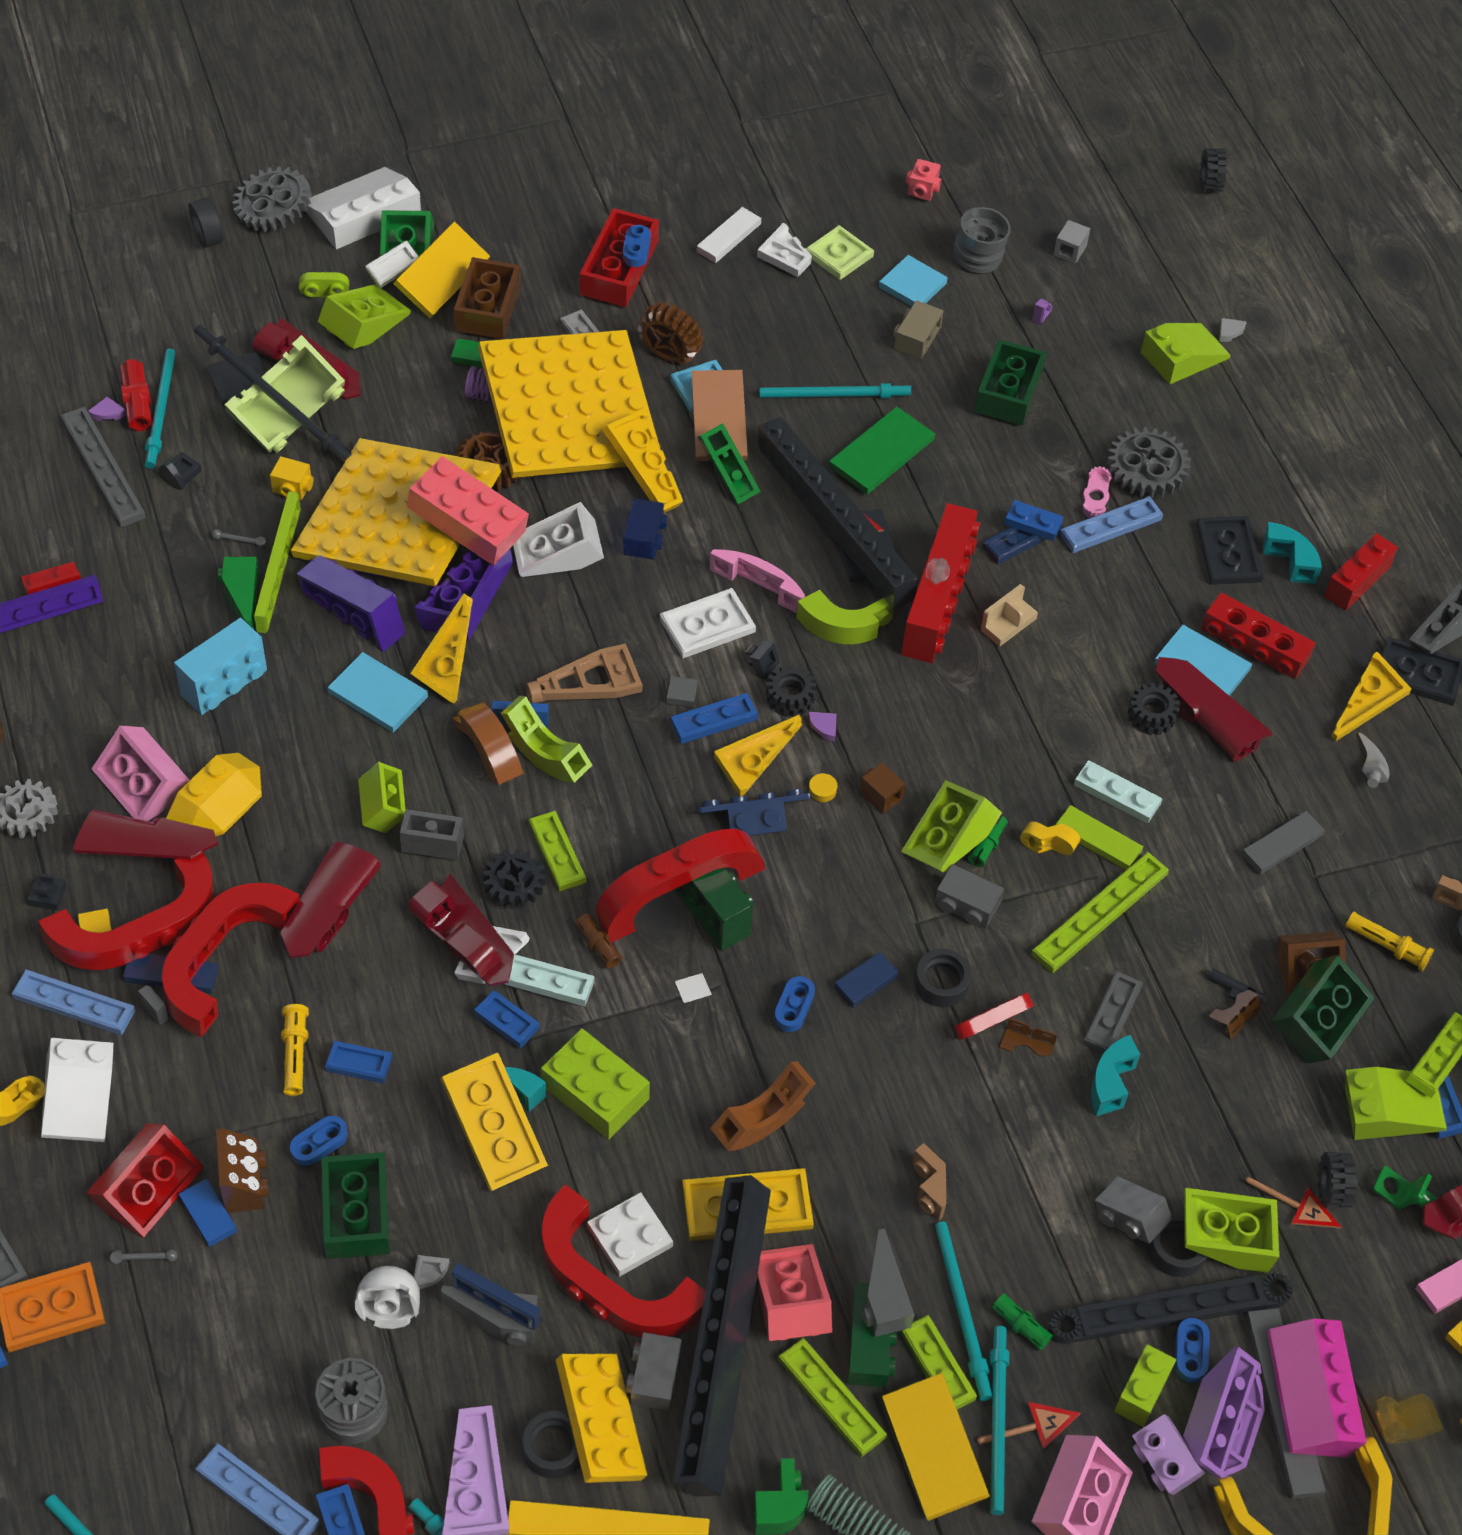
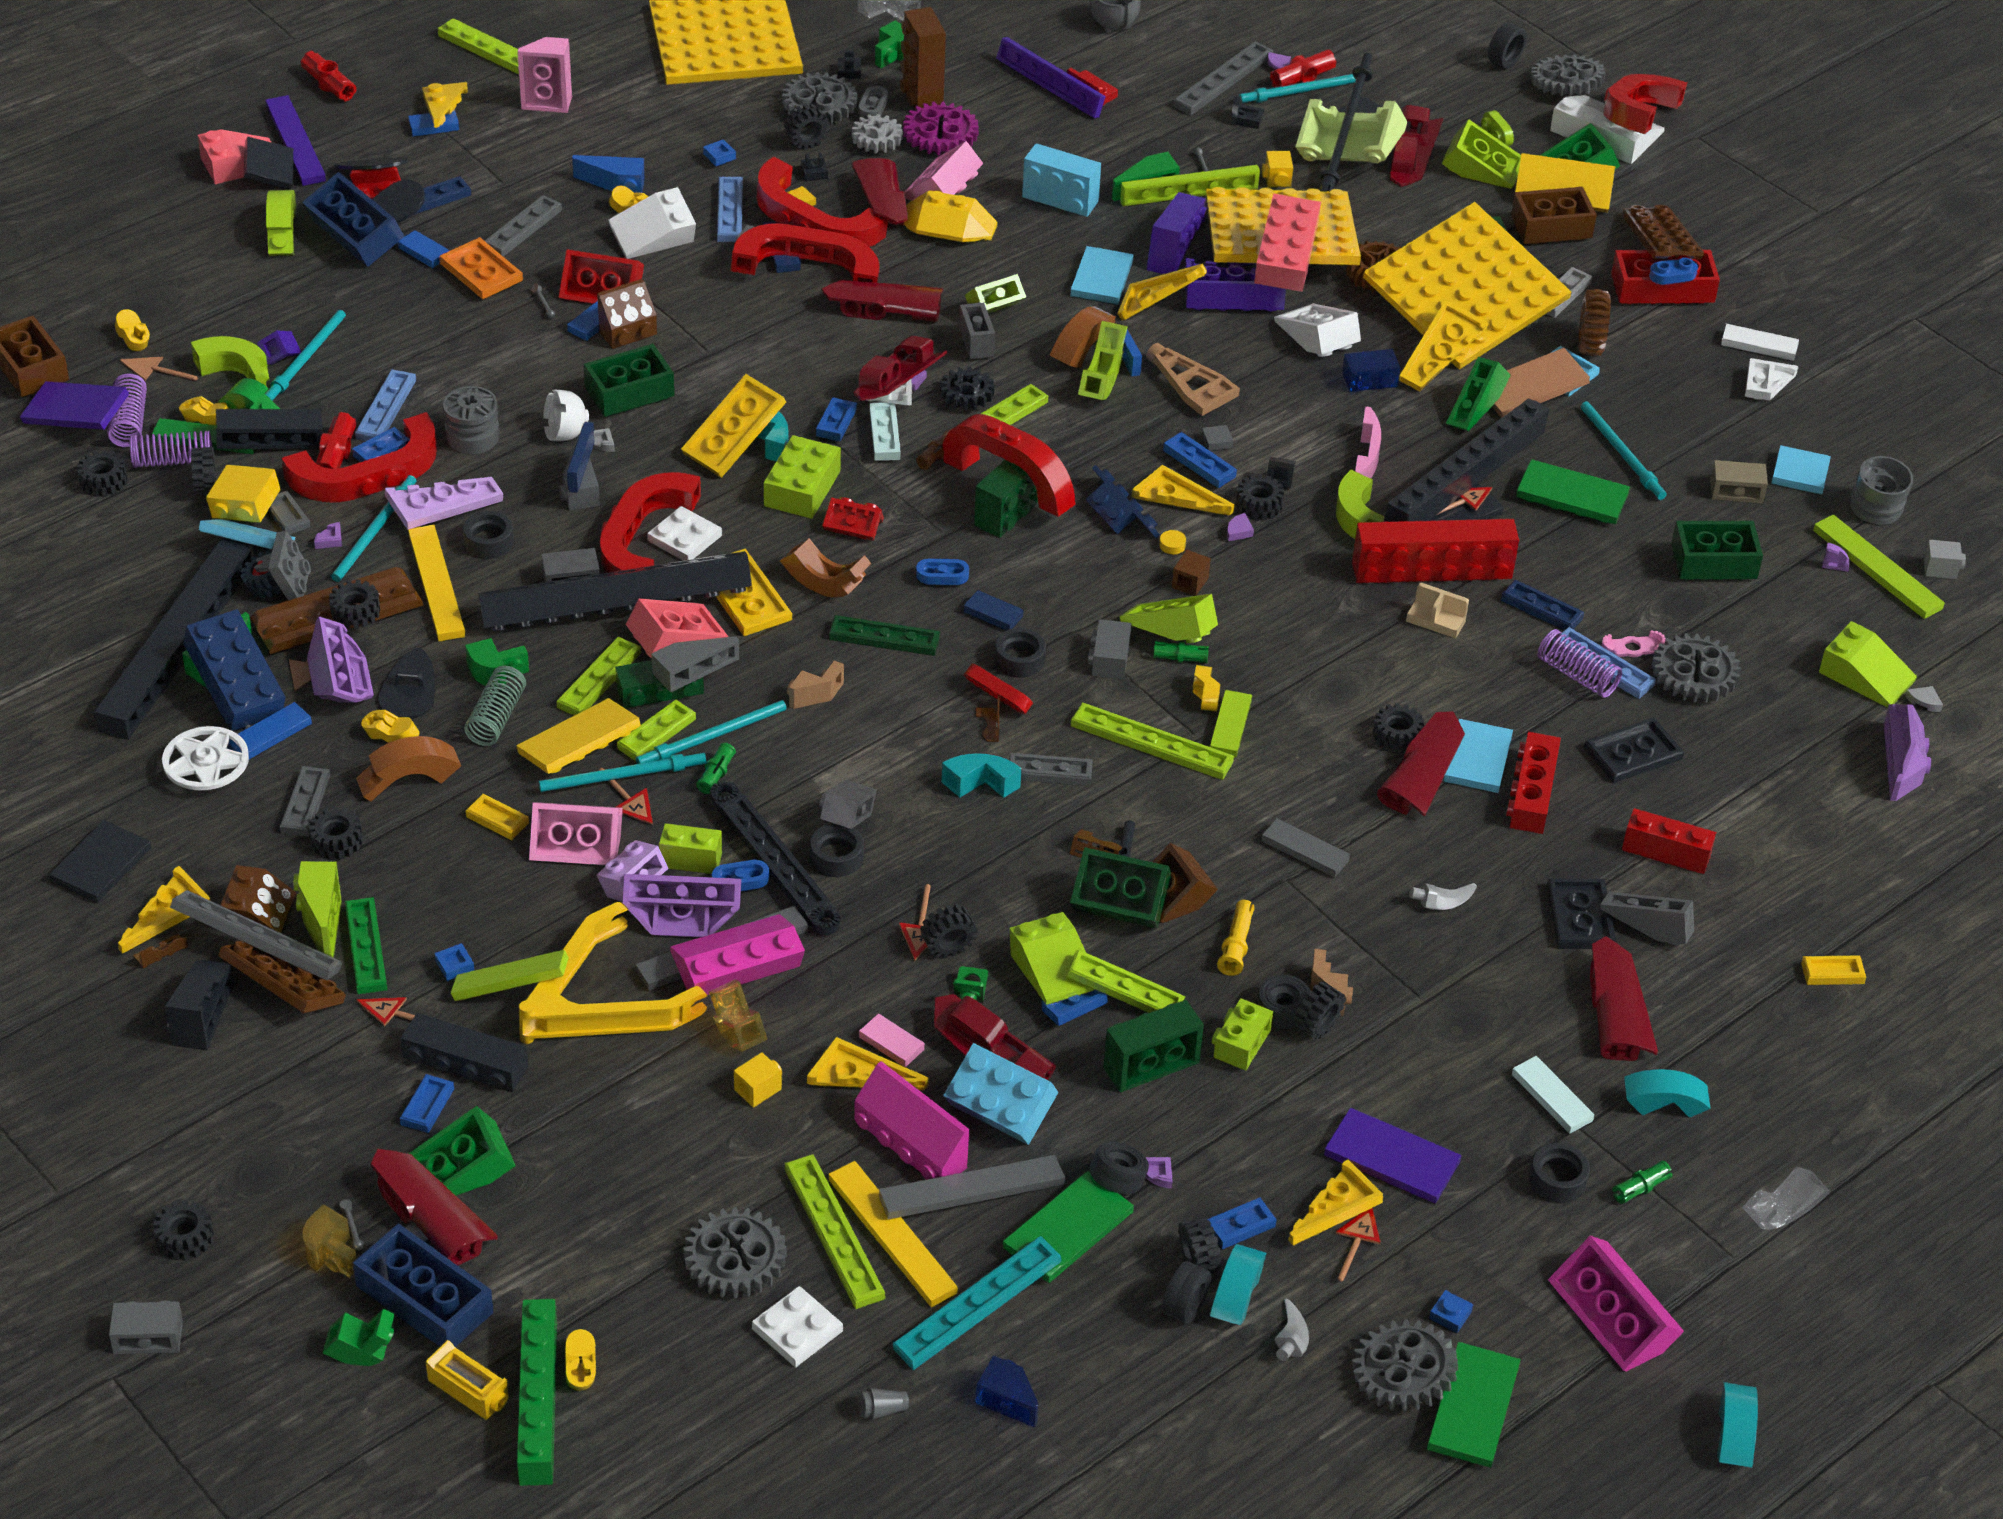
camera: 70 degrees right, 10 degrees down
yellow pin [281,1004,309,1096] -> none
blue plate [290,1116,348,1166] -> none
blue tile [325,1041,393,1084] -> none
white tile [366,241,419,288] -> none
yellow plate [556,1354,647,1483] -> none
white tile [660,588,756,658] -> none
white sticker [675,973,712,1003] -> none
yellowish green tile [806,225,874,280] -> none
coral brick [905,159,942,201] -> none
clear plate [926,558,950,584] -> none
blue plate [1005,500,1064,541] -> none
light aqua plate [1074,760,1162,824] -> none
lime slope [1184,1188,1279,1273] -> none
teal brick [1263,522,1322,584] -> none
yellow wing [1331,652,1411,742] -> none
none -> red bracket [822,497,884,541]
none -> dark green tile [829,615,940,656]
none -> magenta gear [903,102,979,155]
none -> medium lavender piece [1537,629,1622,698]
none -> red arch [1603,74,1688,134]
none -> reddish brown plate [1623,205,1704,259]
none -> lime tile [1813,515,1945,619]
none -> medium lavender wedge [1884,704,1931,801]

